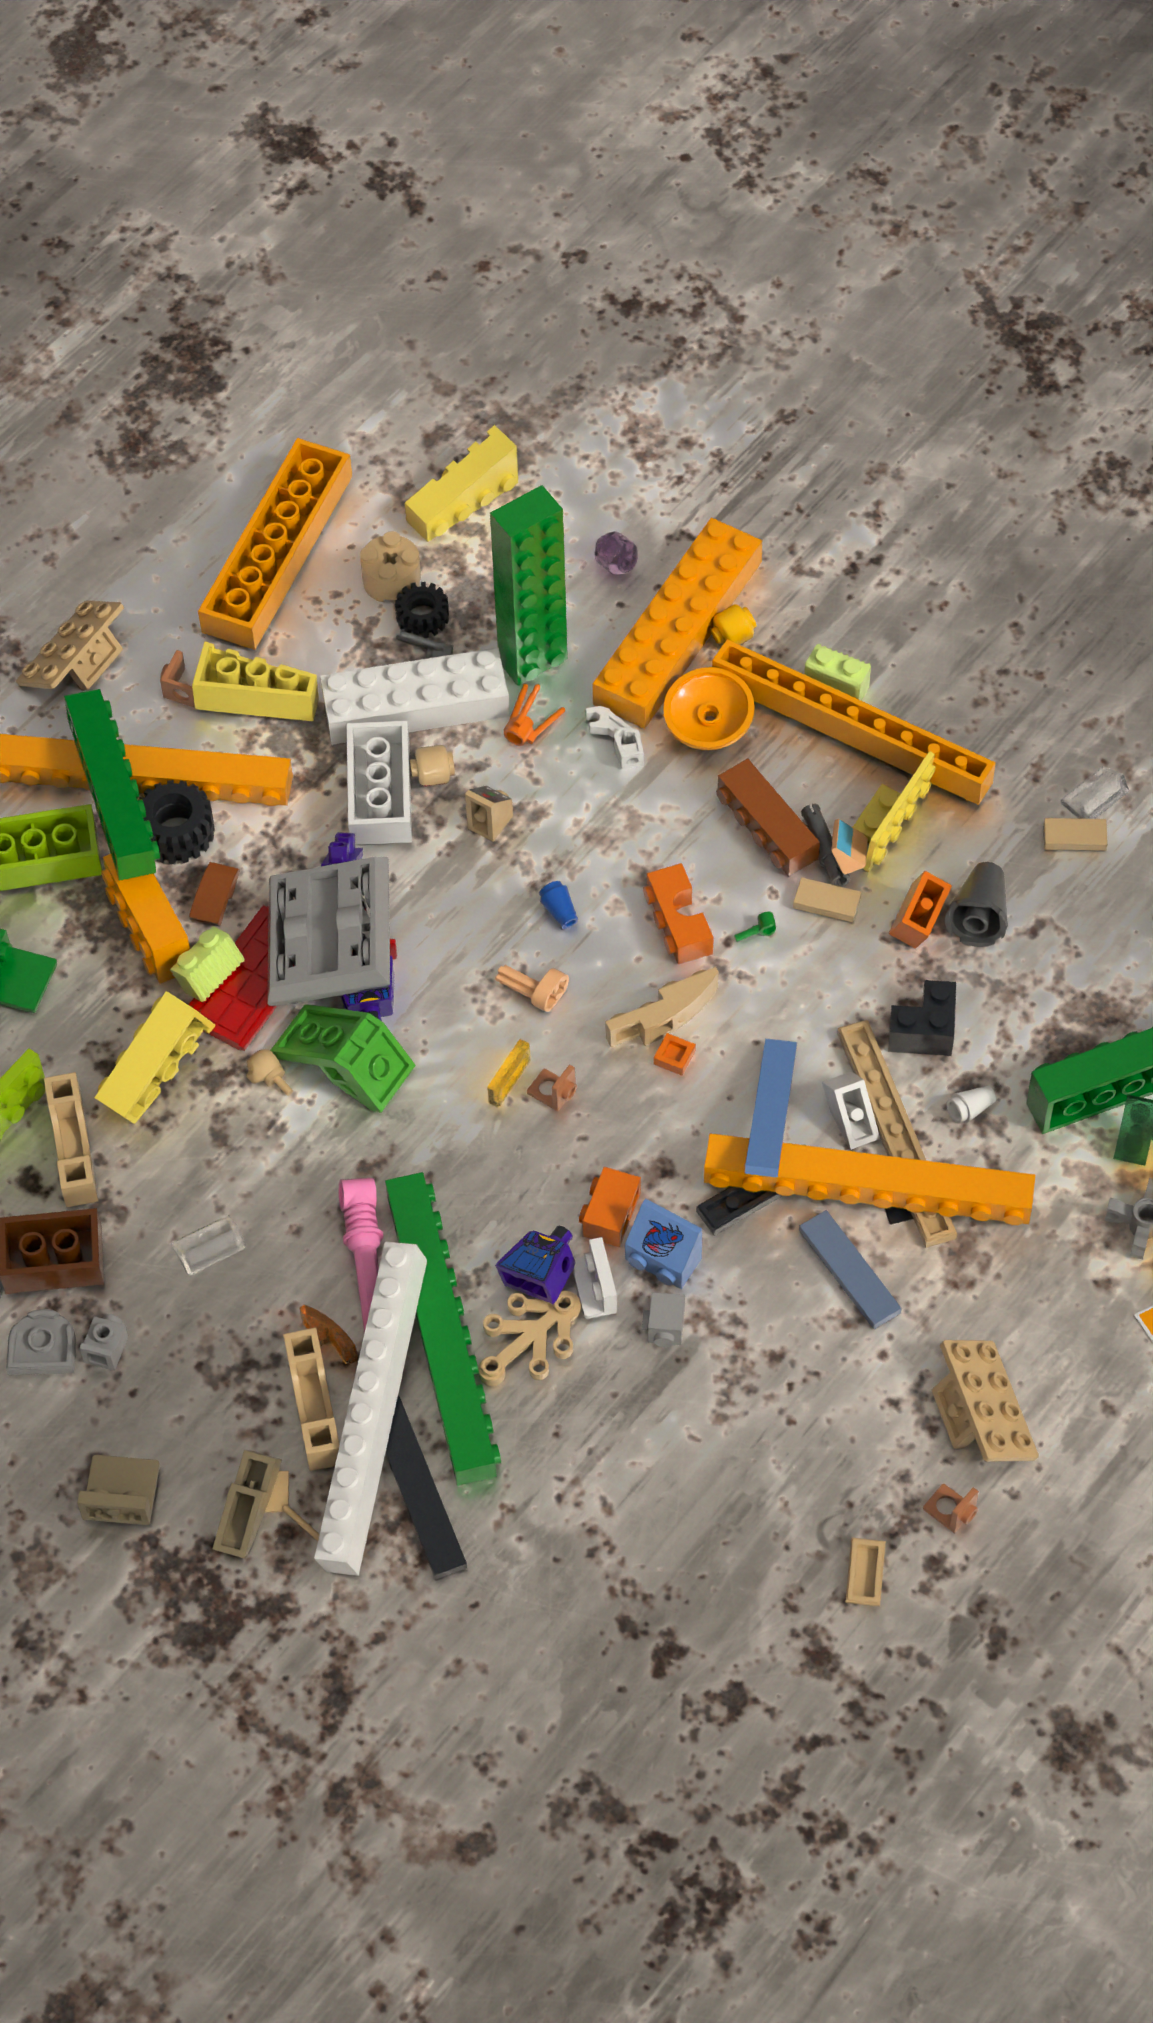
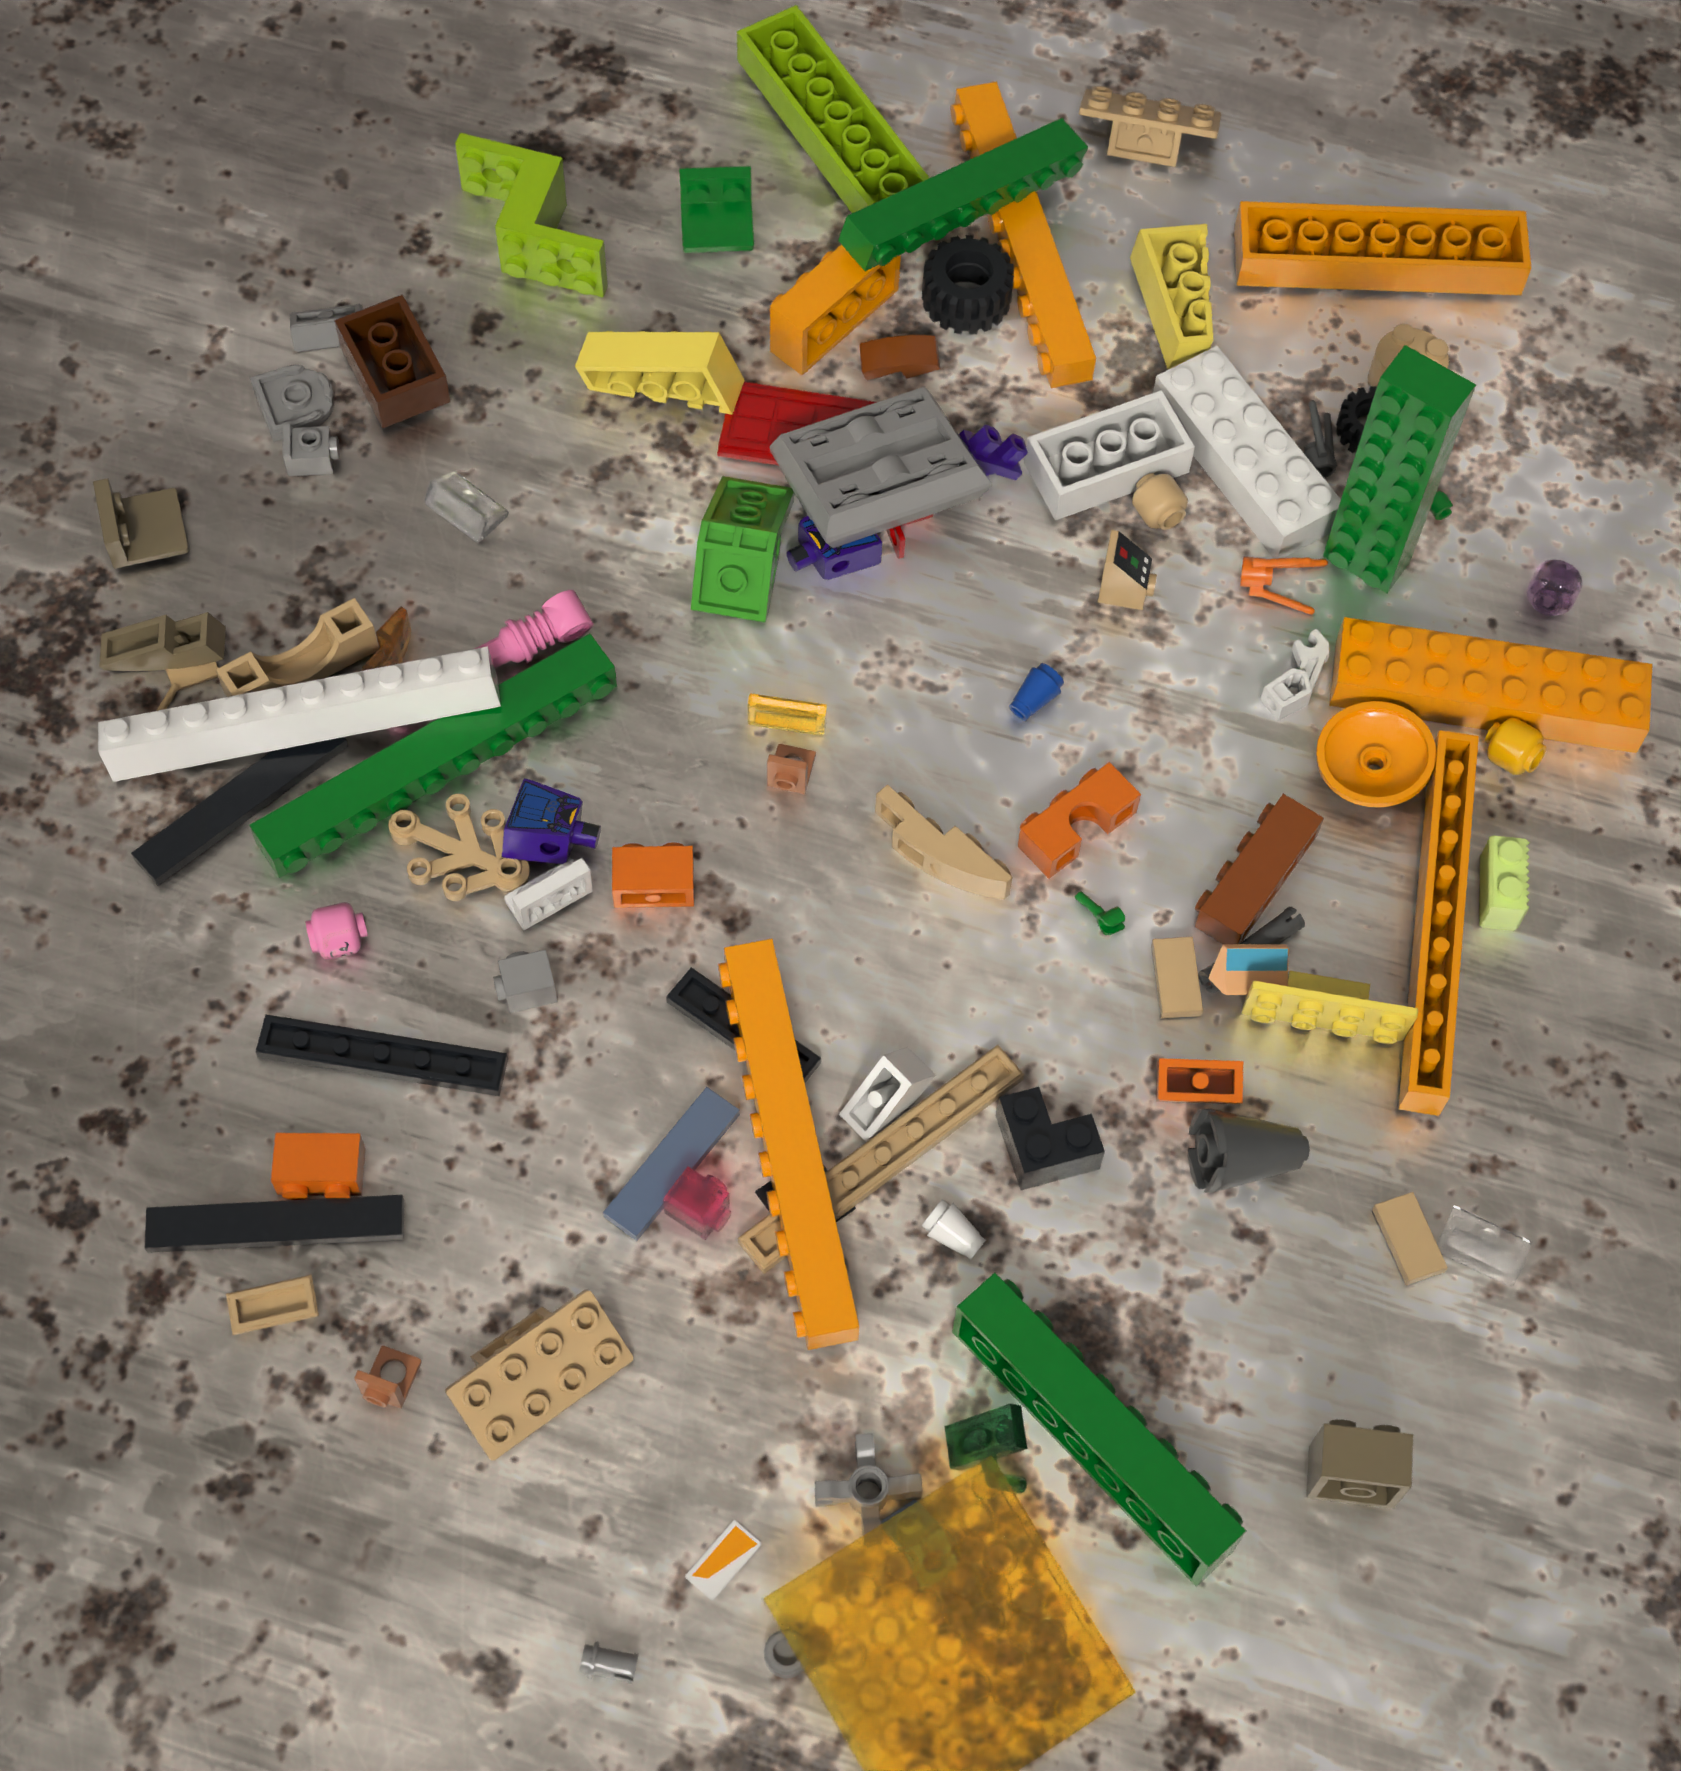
camera: 65 degrees right, 5 degrees up
tan arch [44,1072,98,1207] -> none
nougat bracket [160,650,195,708] -> none
yellowish green brick [170,926,245,1002] -> none
tan piece [246,1049,293,1096] -> none
light yellow wedge [405,425,518,542] -> none
light nougat piece [495,965,569,1012] -> none
medium blue slope [625,1198,702,1289] -> none
orange tile [654,1033,696,1076] -> none
medium blue tile [745,1038,797,1177] -> none
none -> black tile [144,1195,404,1253]
none -> black tile [255,1014,508,1096]
none -> orange brick [271,1133,366,1200]
none -> bright pink head [305,902,368,959]
none -> clear pink brick [663,1166,732,1241]

